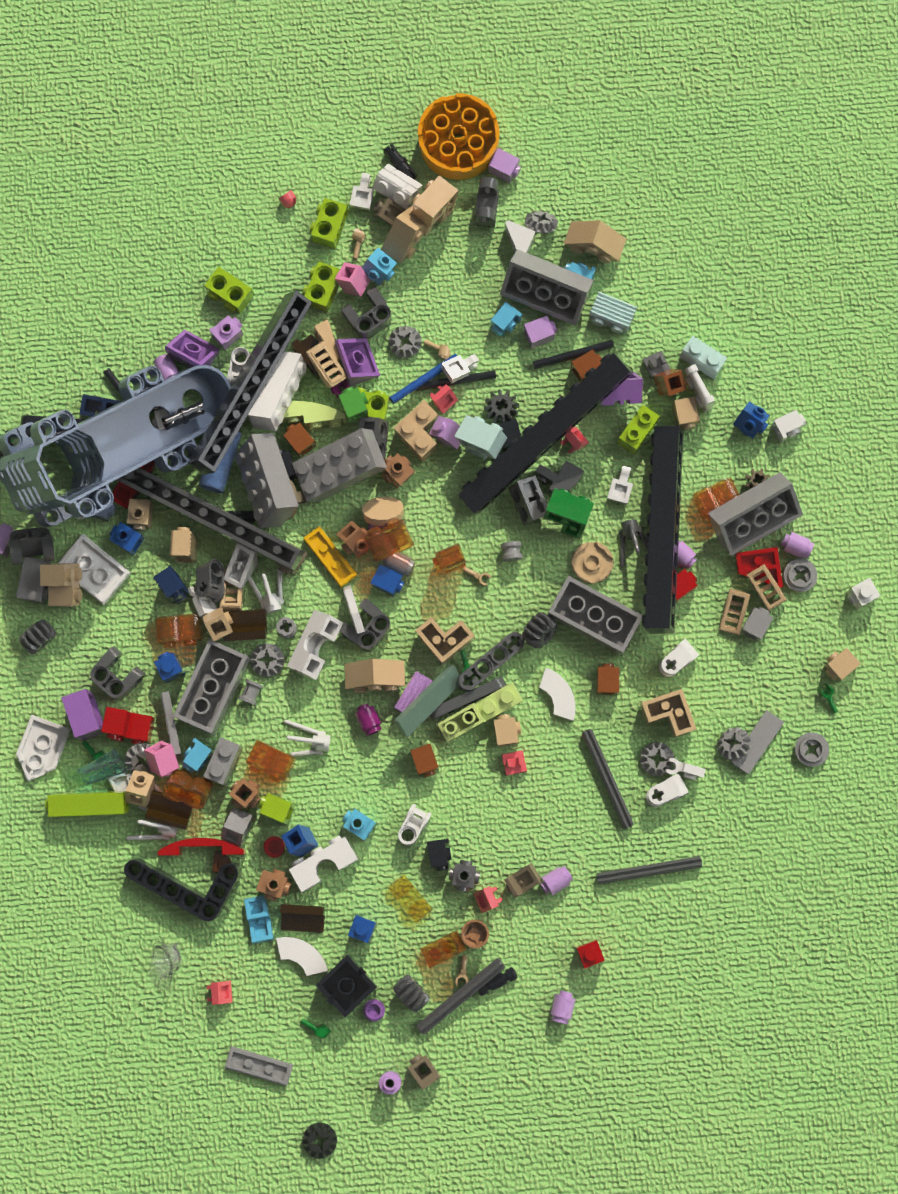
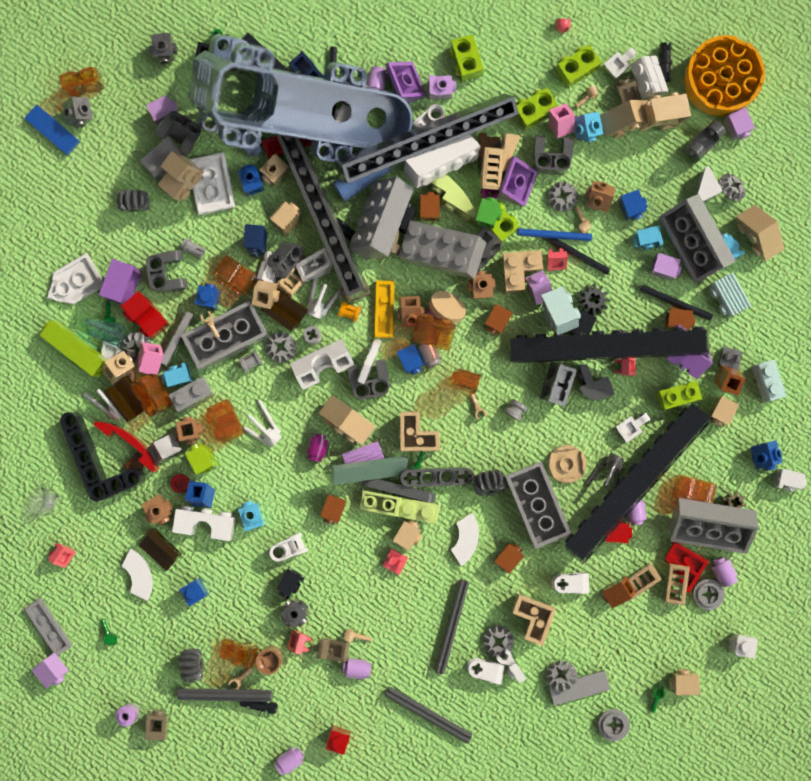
camera: 35 degrees right, 5 degrees up
black pin [162,402,205,430] -> none
medium azure slope [244,895,274,945] -> none
pearl dark grey gear [302,1123,337,1159] -> none
black brick [316,954,378,1017] -> none
medium lavender plate [363,999,385,1021] -> none
clear yellow slope [387,874,433,923] -> none
white plate [441,354,479,384] -> none
green brick [543,488,594,539] -> none
white plate [685,364,715,412] -> none
light grey brick [740,607,774,642] -> none
none -> lavender brick [32,653,69,689]
none -> light grey pin [180,238,206,259]
none -> tan hand [200,311,220,338]
none -> light orange bush [338,301,361,323]
none -> tan hand [343,629,372,643]
none -> dark orange brick [484,304,512,336]
none -> medium nougat brick [584,181,615,212]
none -> dark orange brick [602,576,636,609]
none -> blue brick [618,189,648,221]

